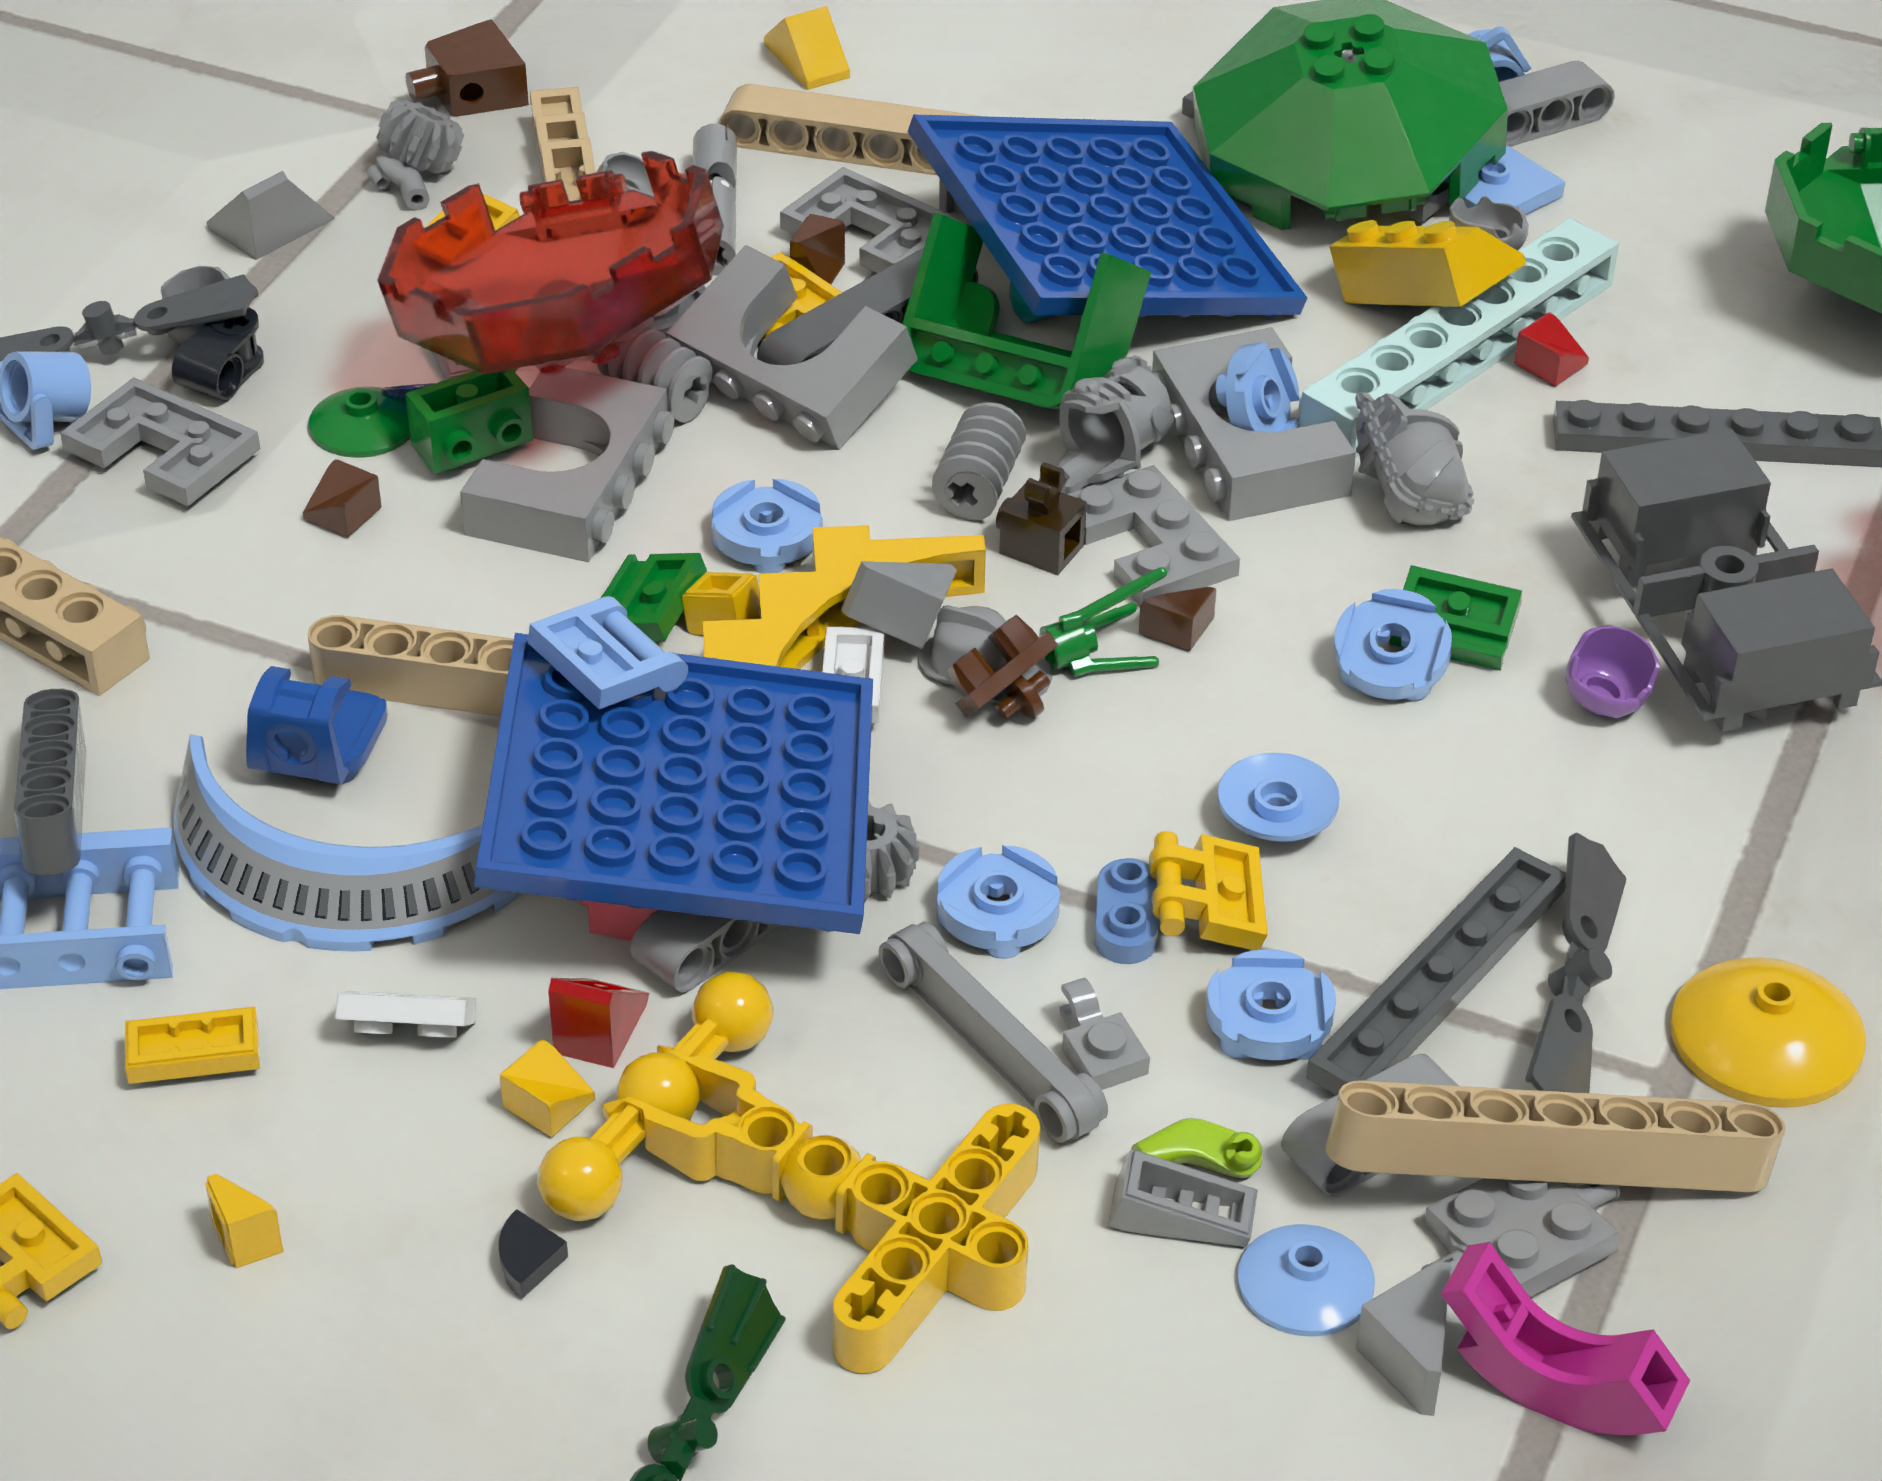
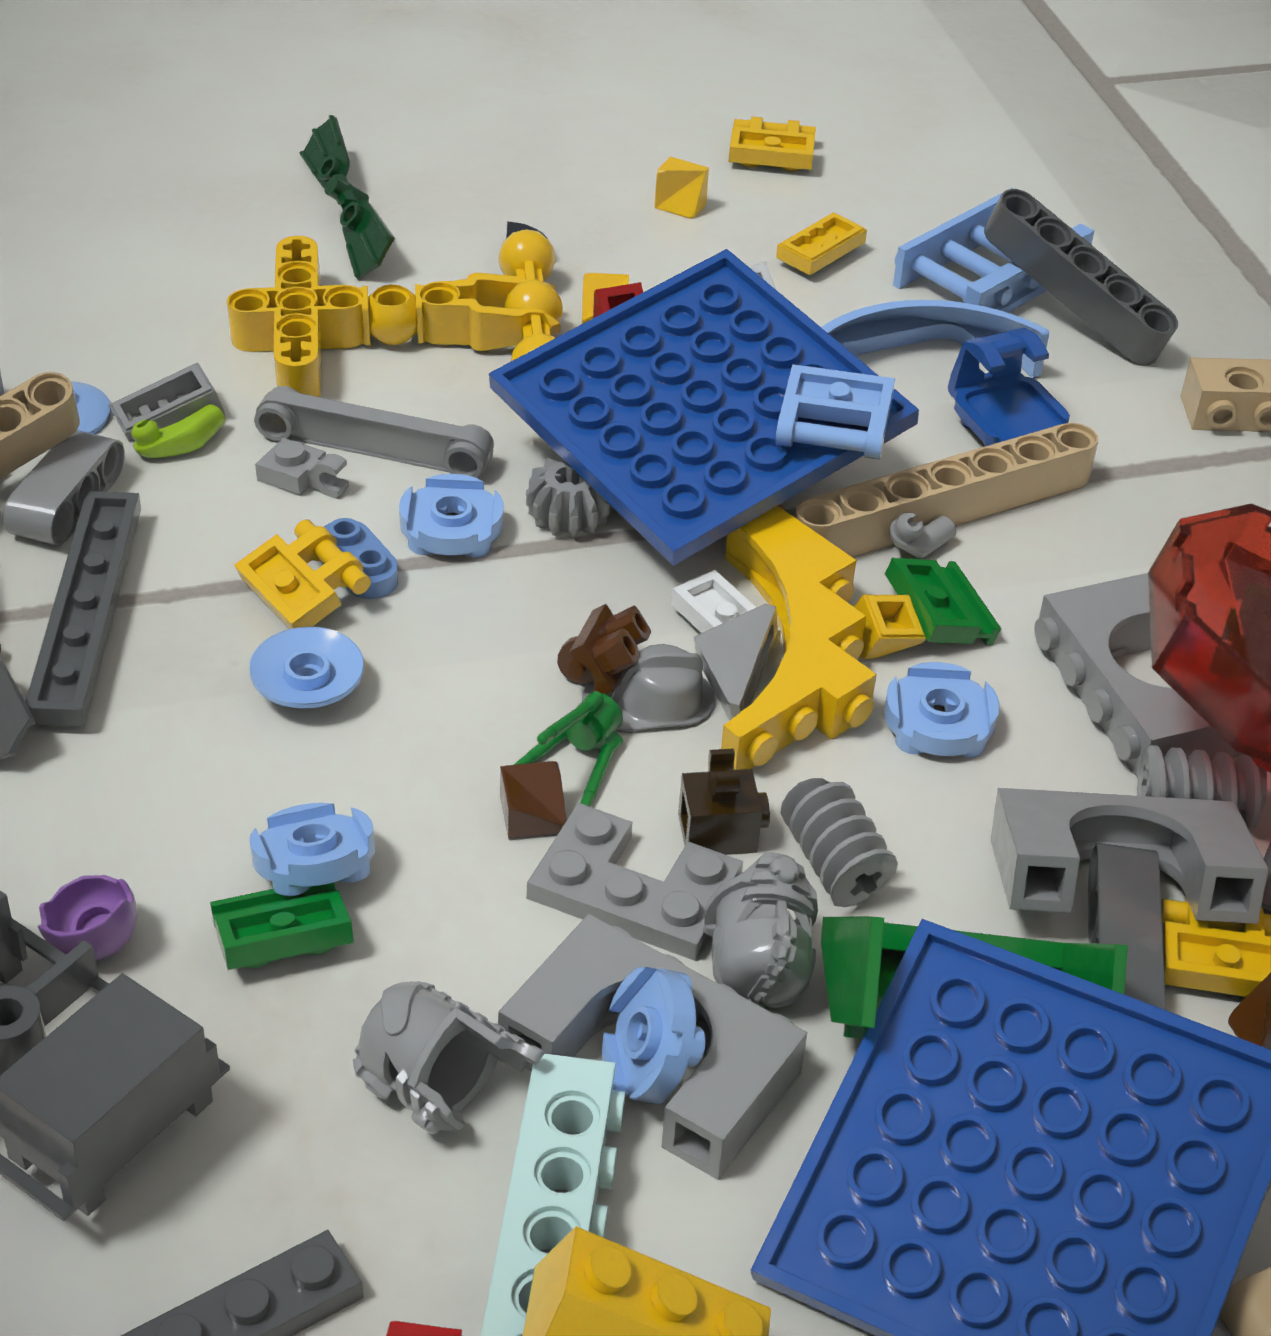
camera: 140 degrees right, 0 degrees up
light blue plate [1206,949,1336,1060] -> none

